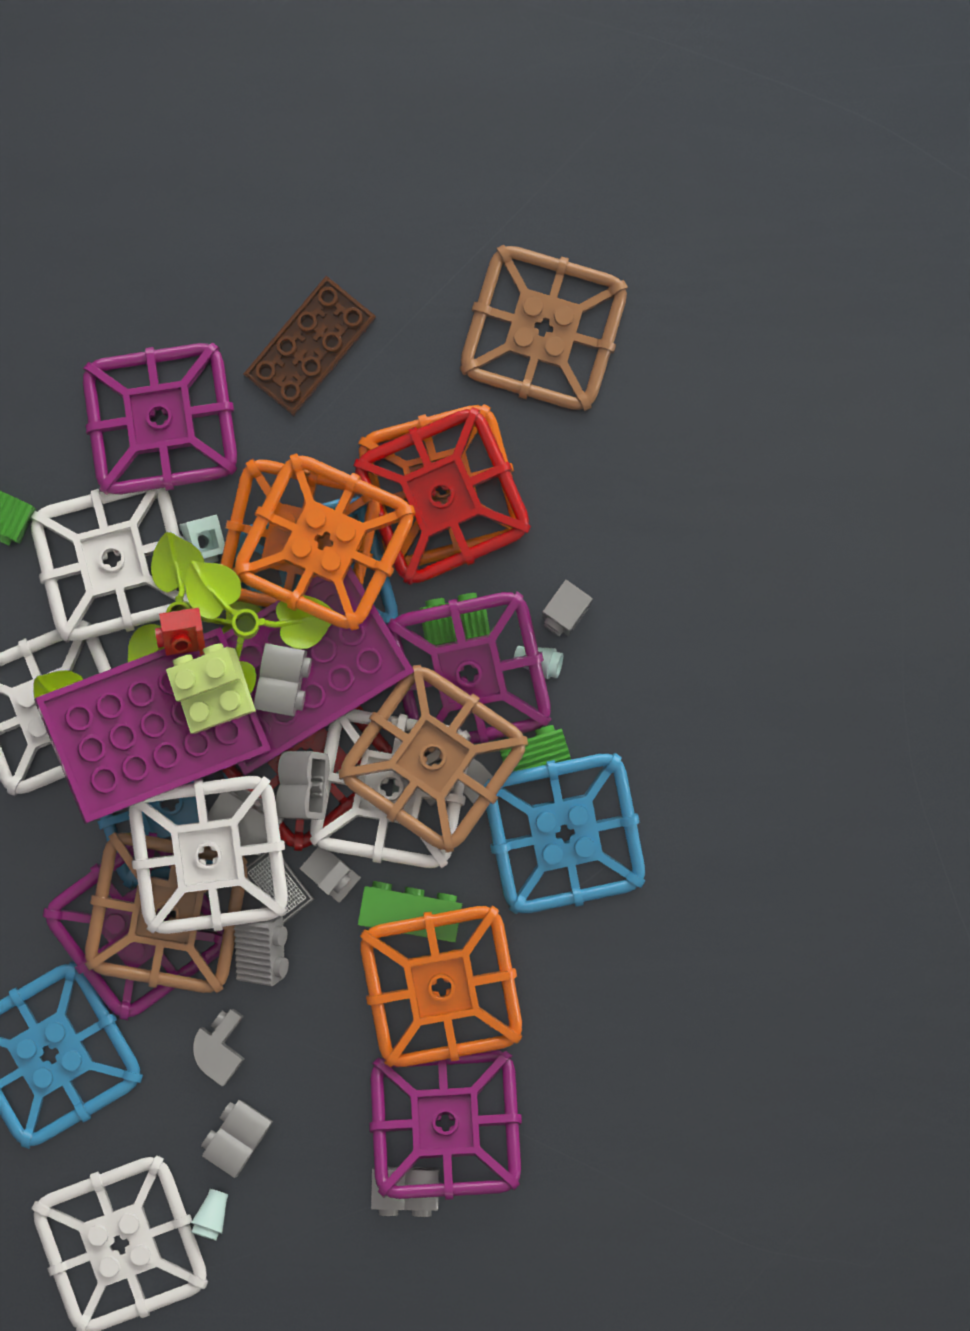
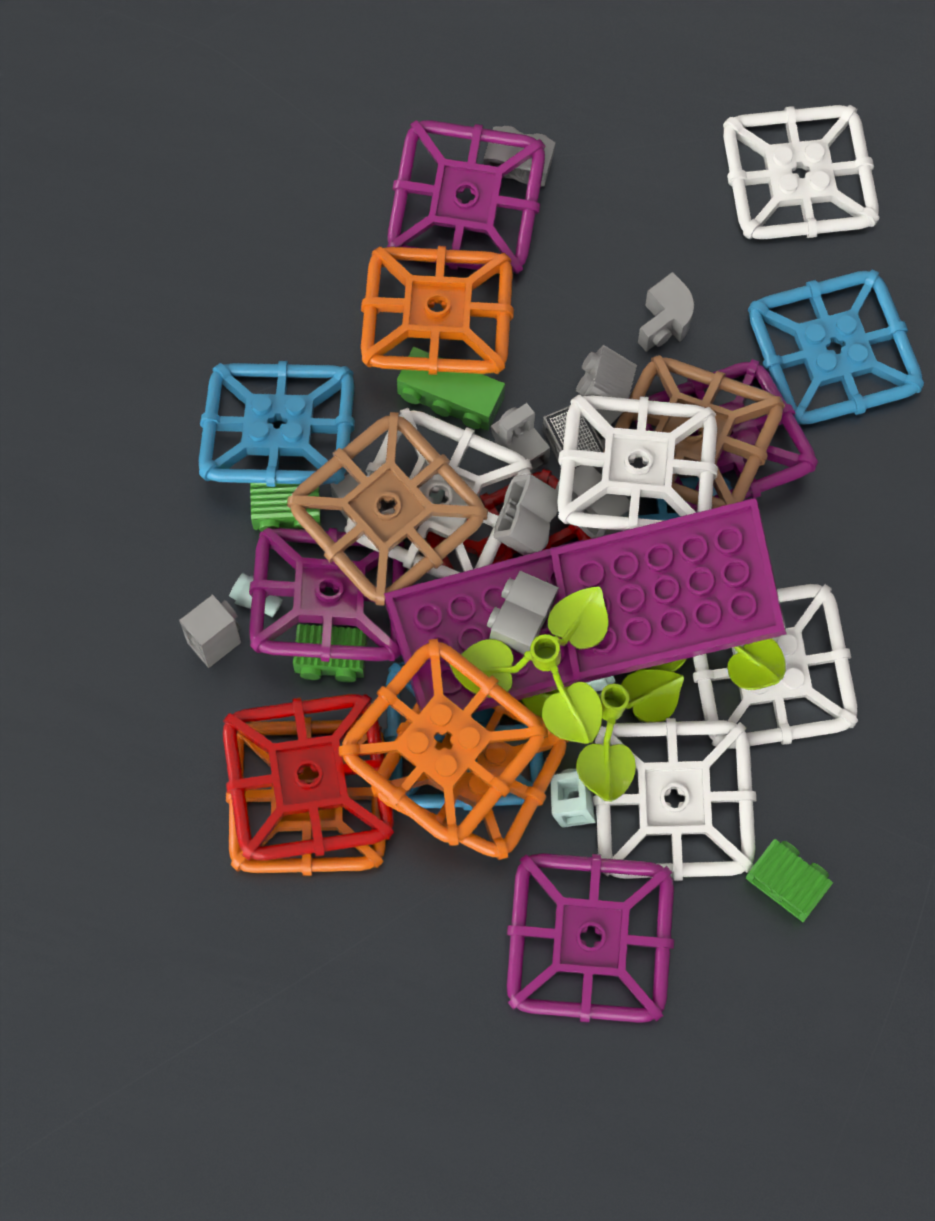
camera: 170 degrees left, 15 degrees down
red brick [155,608,206,656] -> none
yellowish green plate [166,643,256,734] -> none
light aqua cone [191,1189,228,1241] -> none
light grey brick [201,1100,273,1178] -> none
reddish brown tile [243,276,376,417] -> none
medium nougat plate [460,244,628,411] -> none

